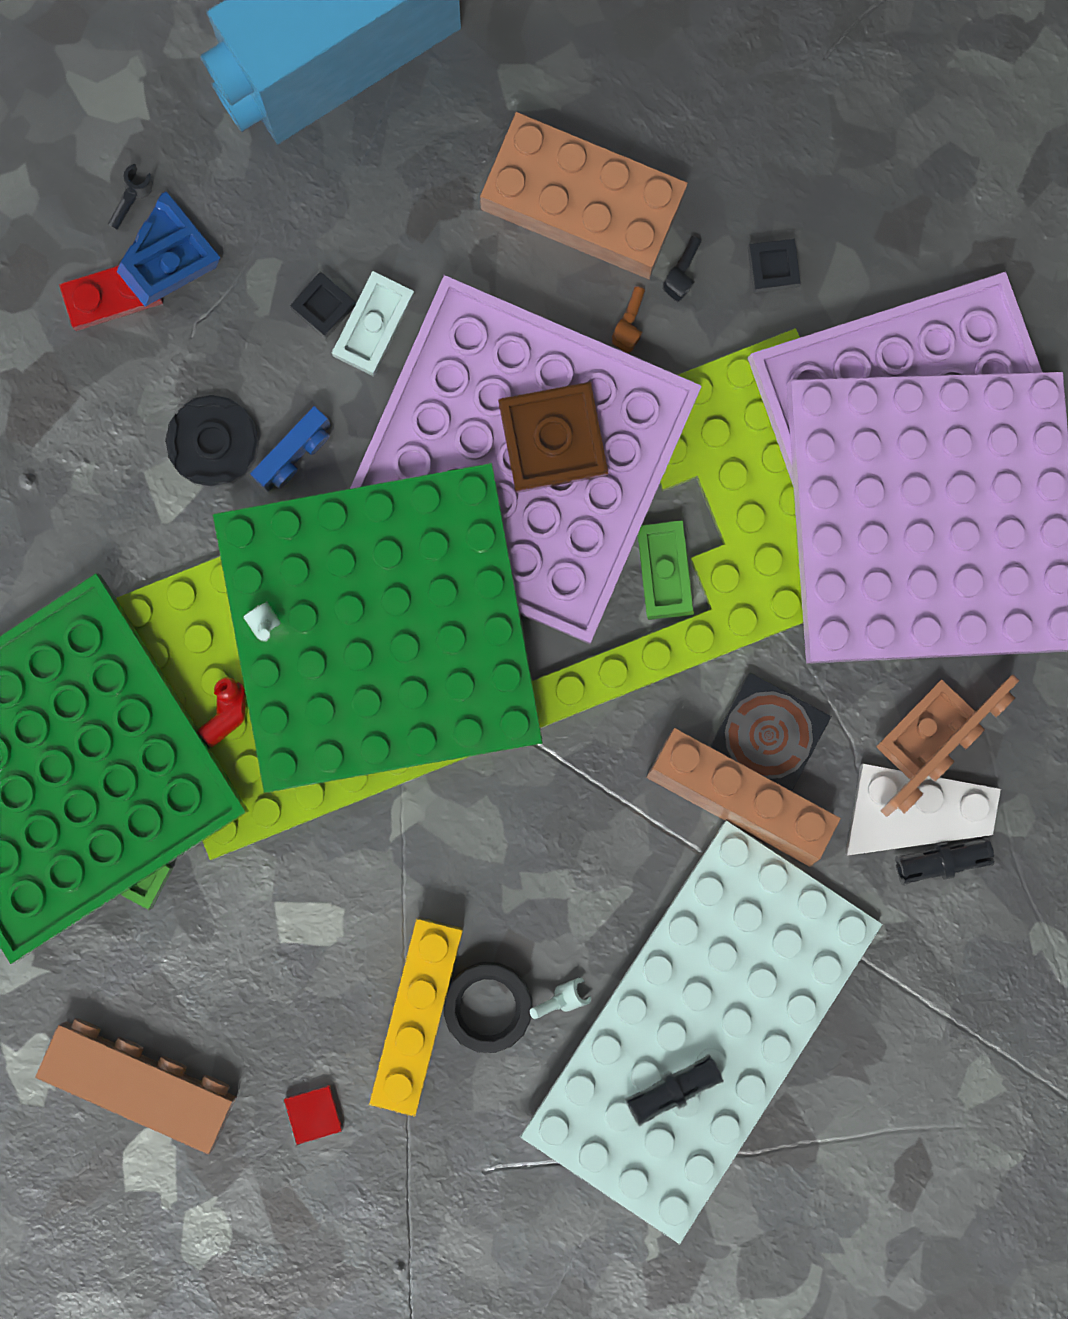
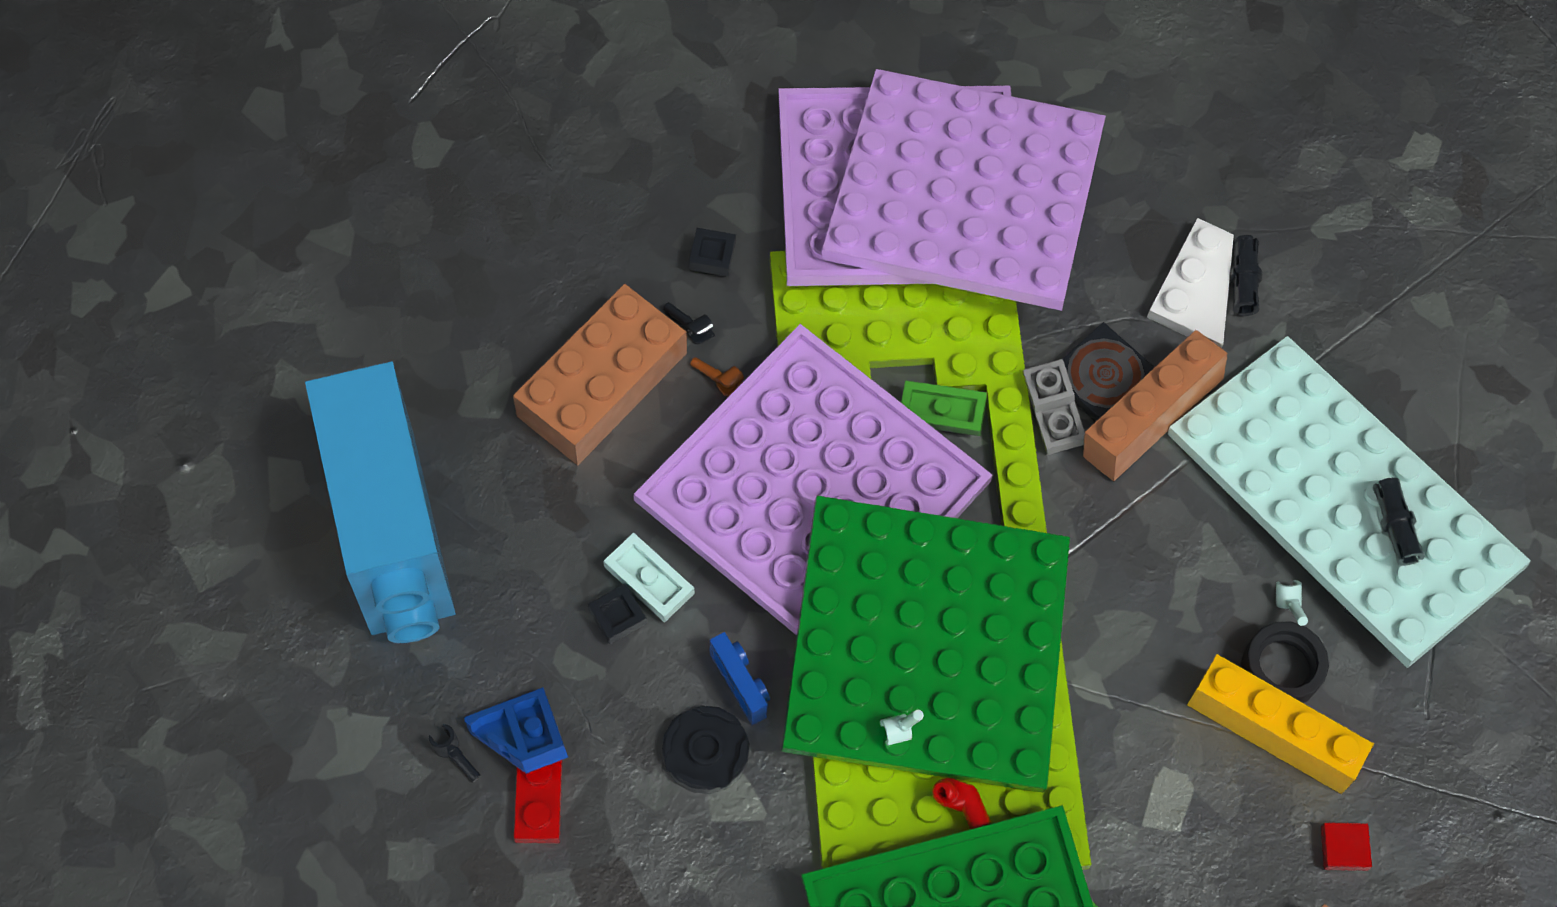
camera: 70 degrees left, 20 degrees down
reddish brown tile [498,382,609,493] -> none
nougat bracket [876,674,1019,817] -> none
none -> light grey slope [1023,359,1085,455]

